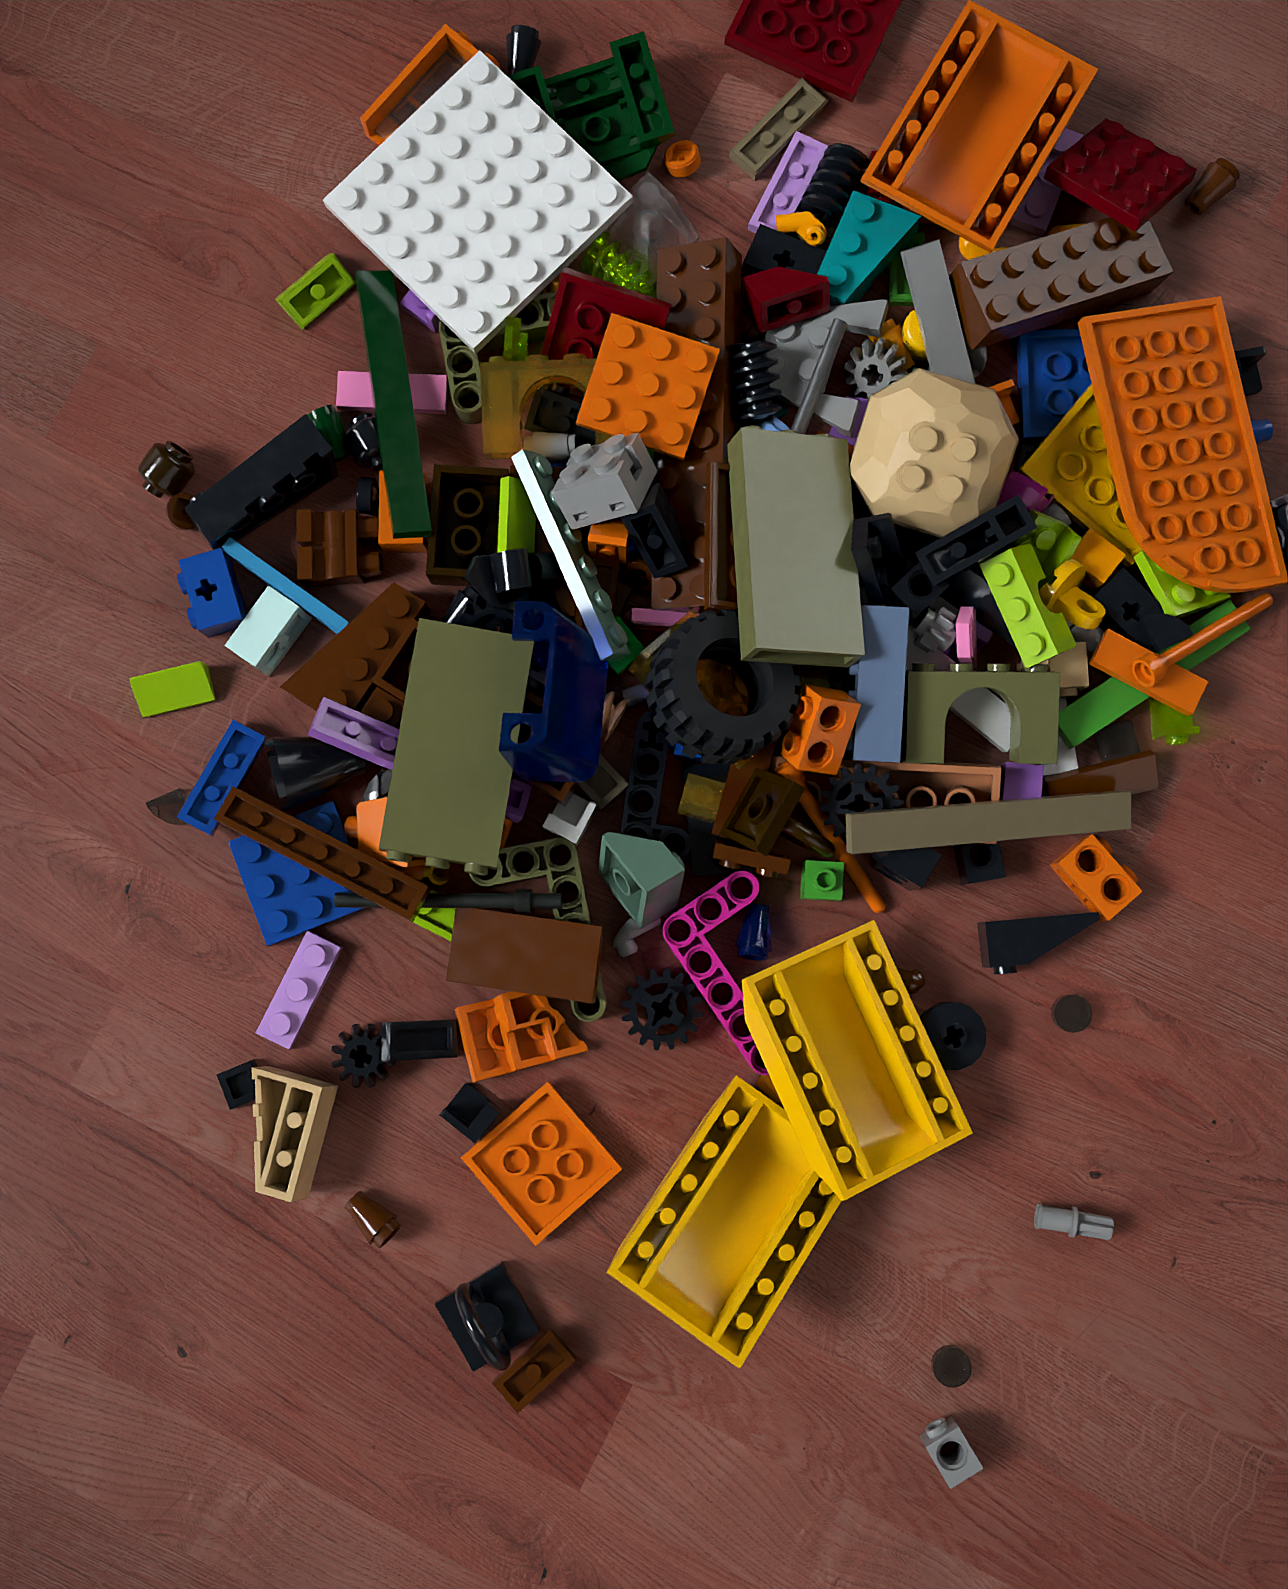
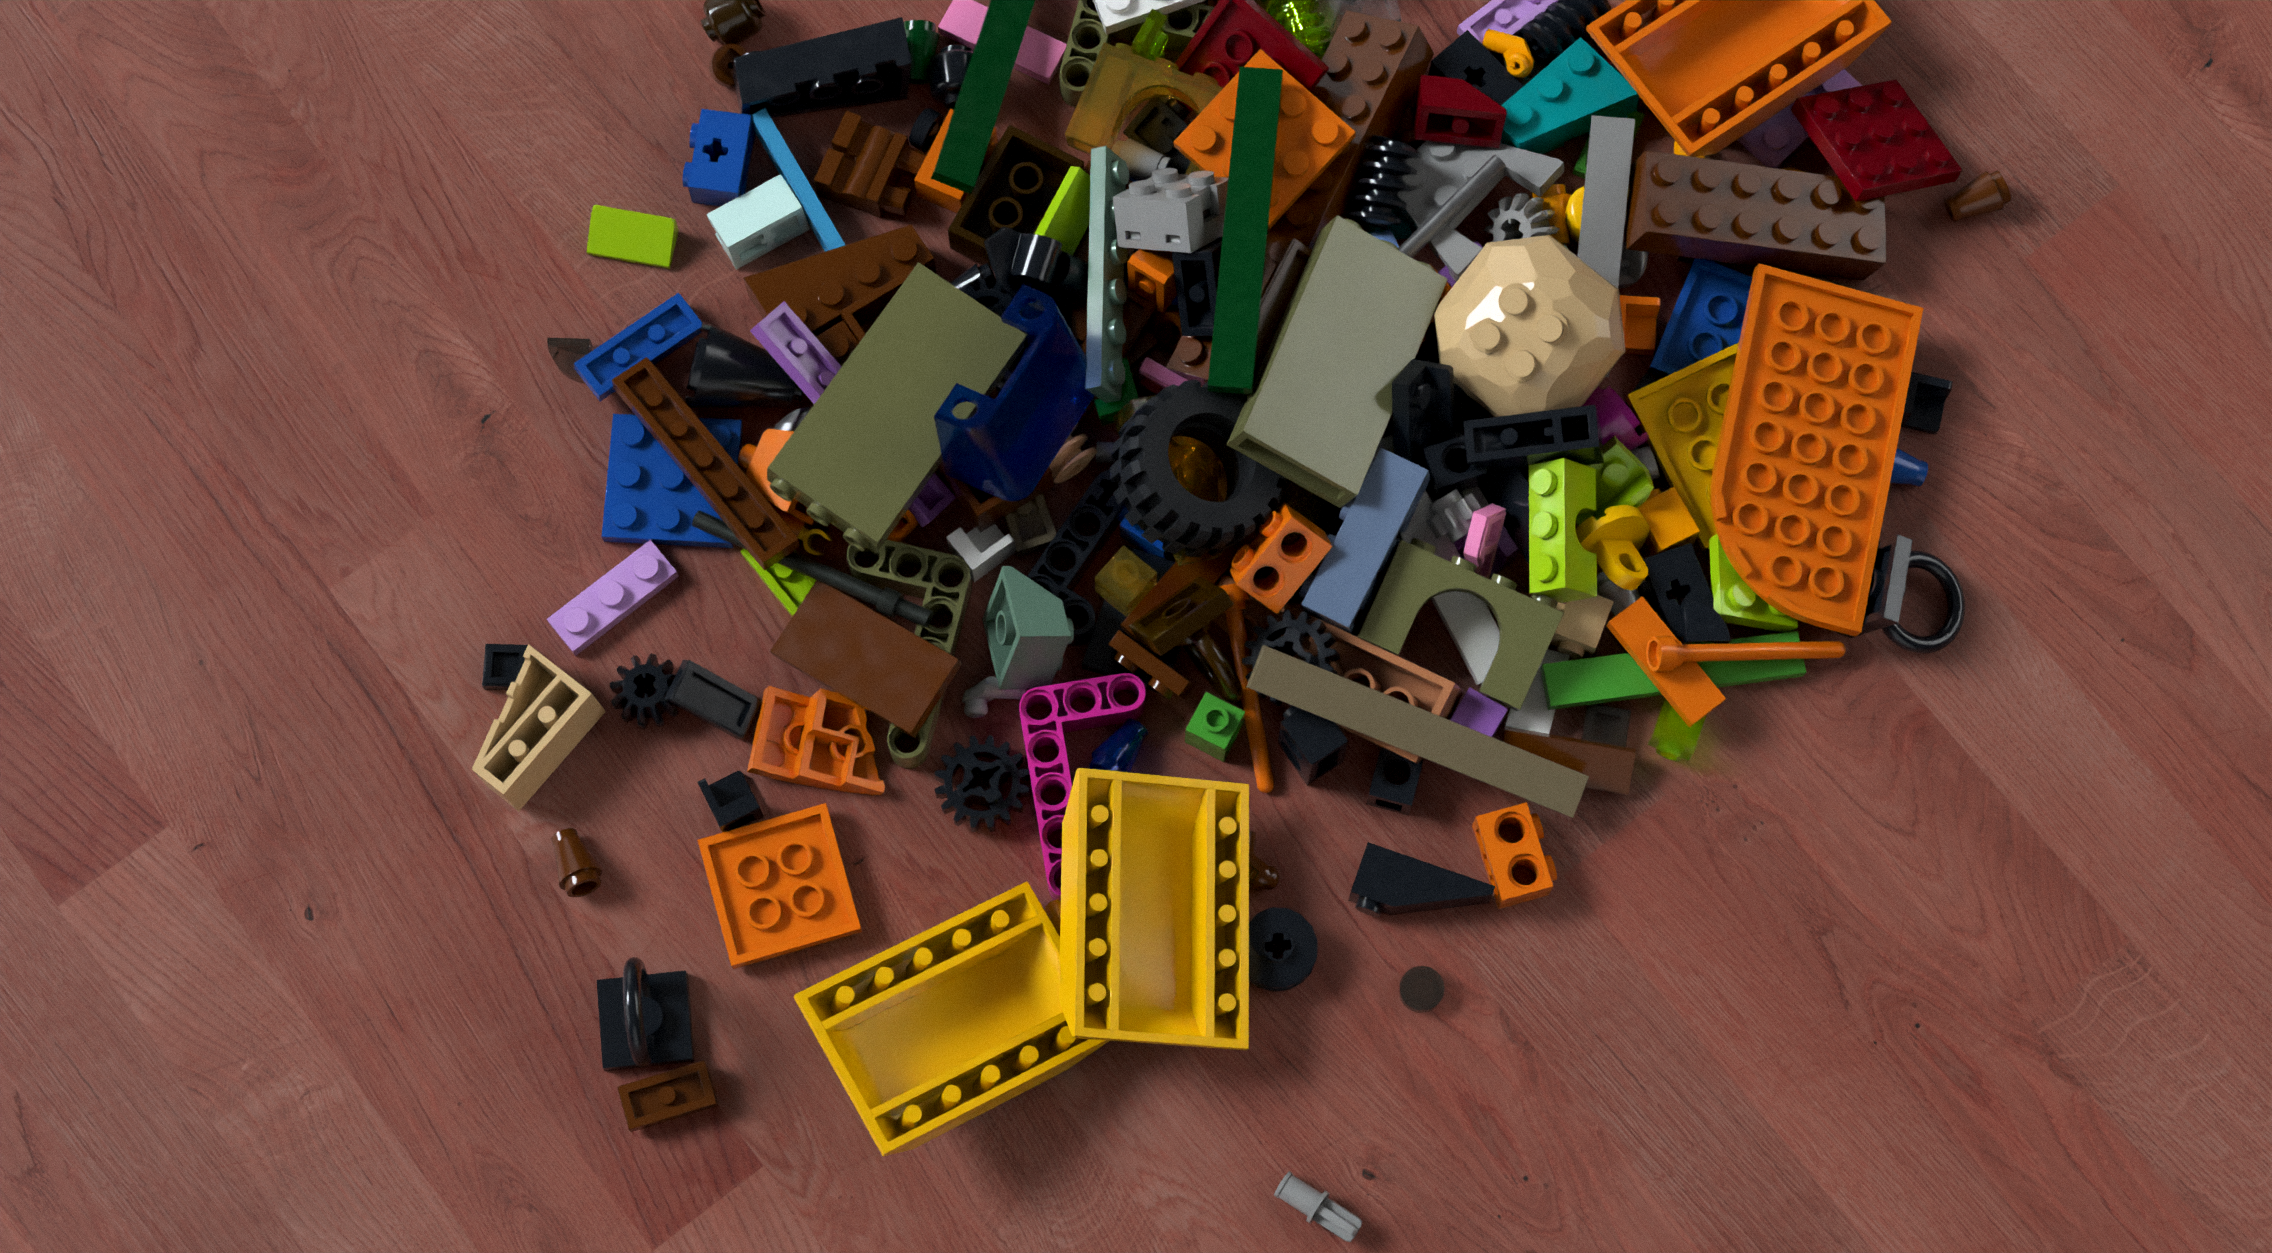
camera: 25 degrees right, 10 degrees down
none -> dark green tile [1208,67,1283,395]

